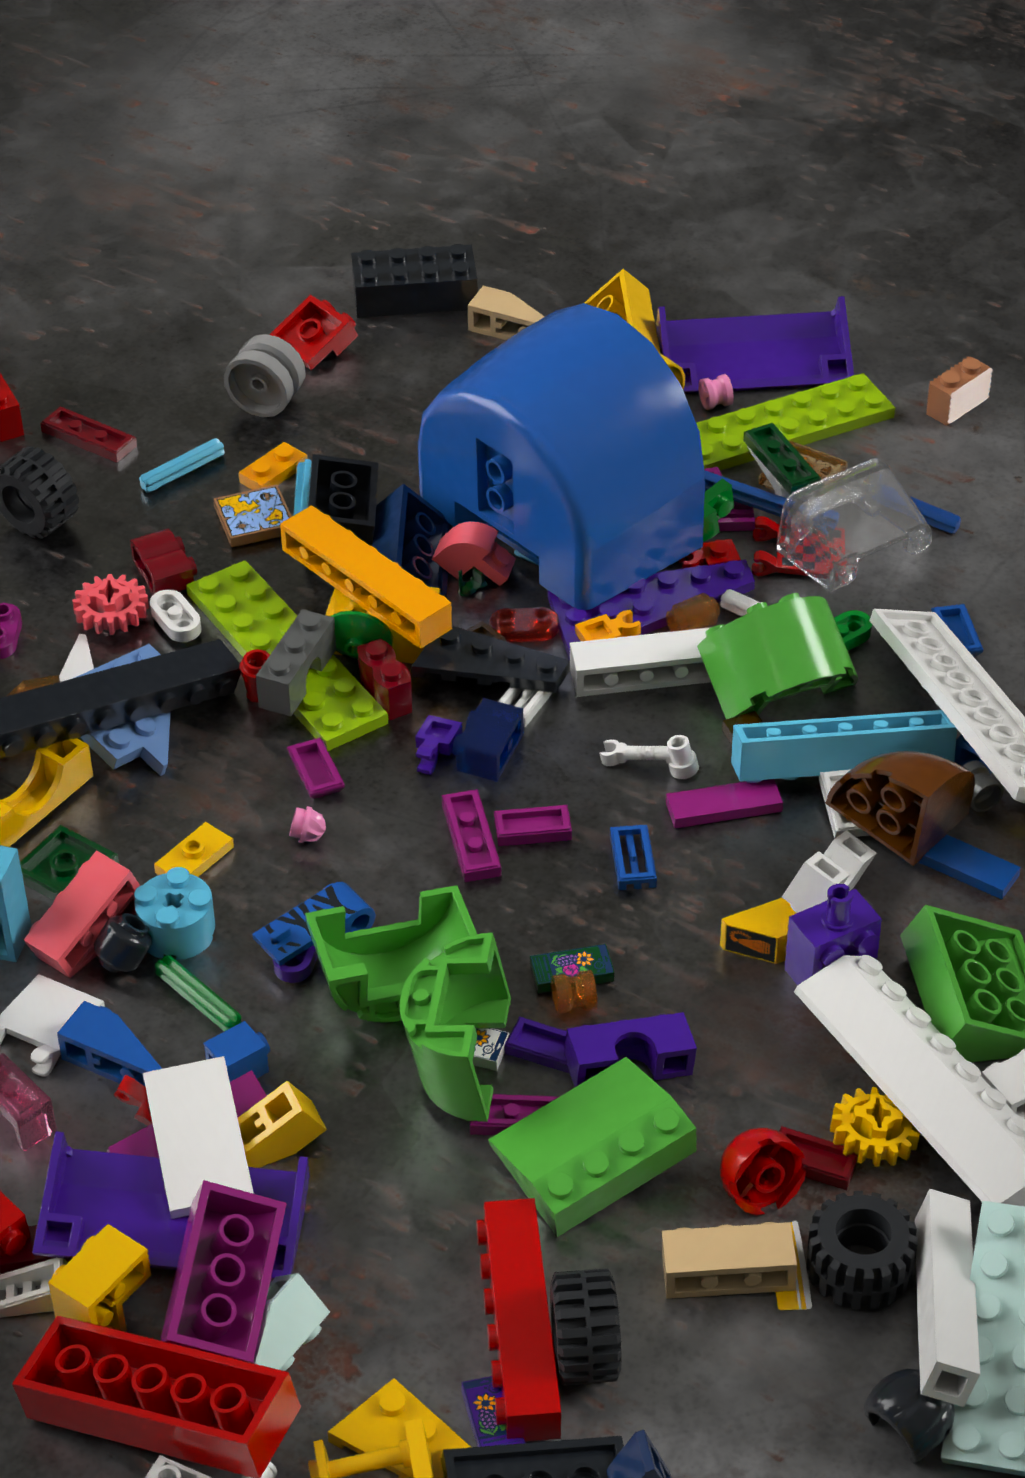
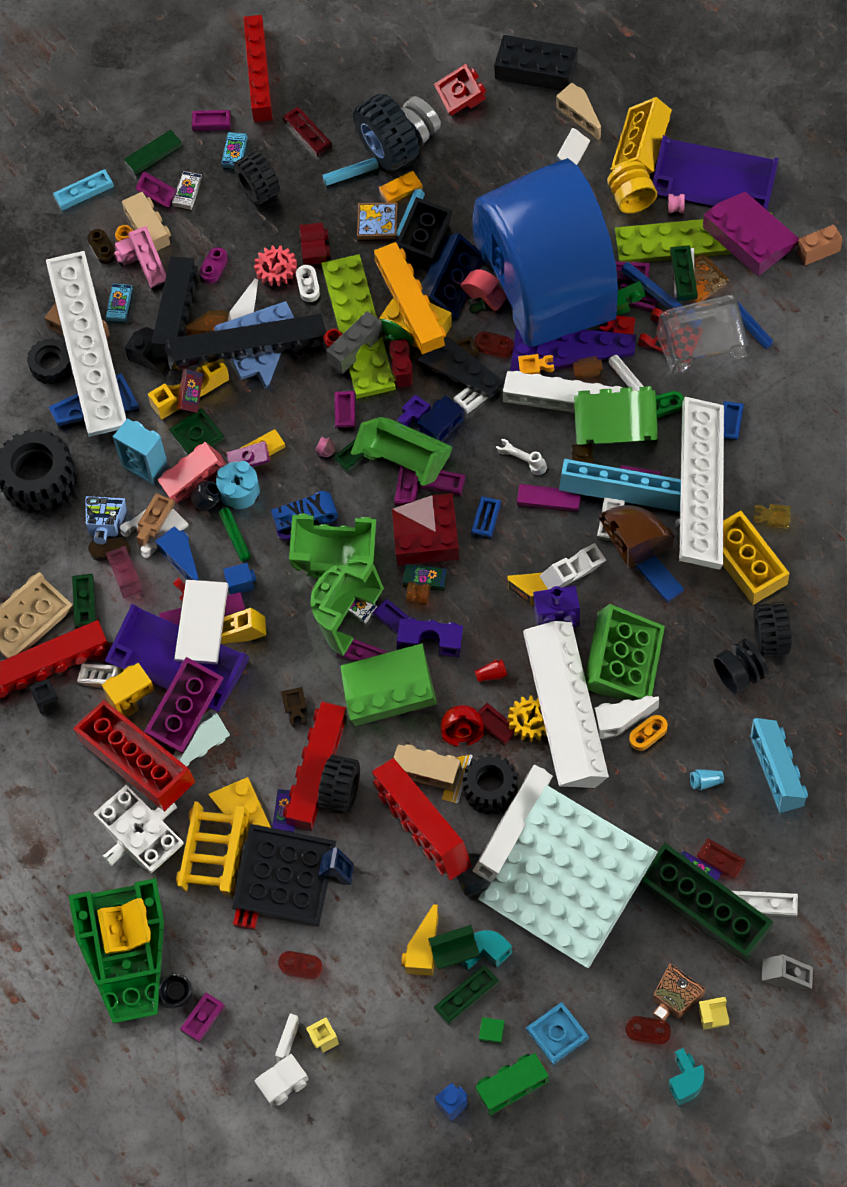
camera: 25 degrees right, 20 degrees up
none -> medium nougat hinge [136,493,175,546]
none -> tile [177,369,203,413]
none -> plate [227,441,270,467]
none -> dark brown plate [281,687,307,727]
none -> dark green tile [333,440,366,474]
none -> bright green windscreen [351,417,452,486]
none -> black wheel [353,94,419,171]
none -> red brick [372,758,472,880]
none -> dark red slope [392,493,459,566]
none -> red cone [475,659,508,682]
none -> magenta slope [703,192,799,277]

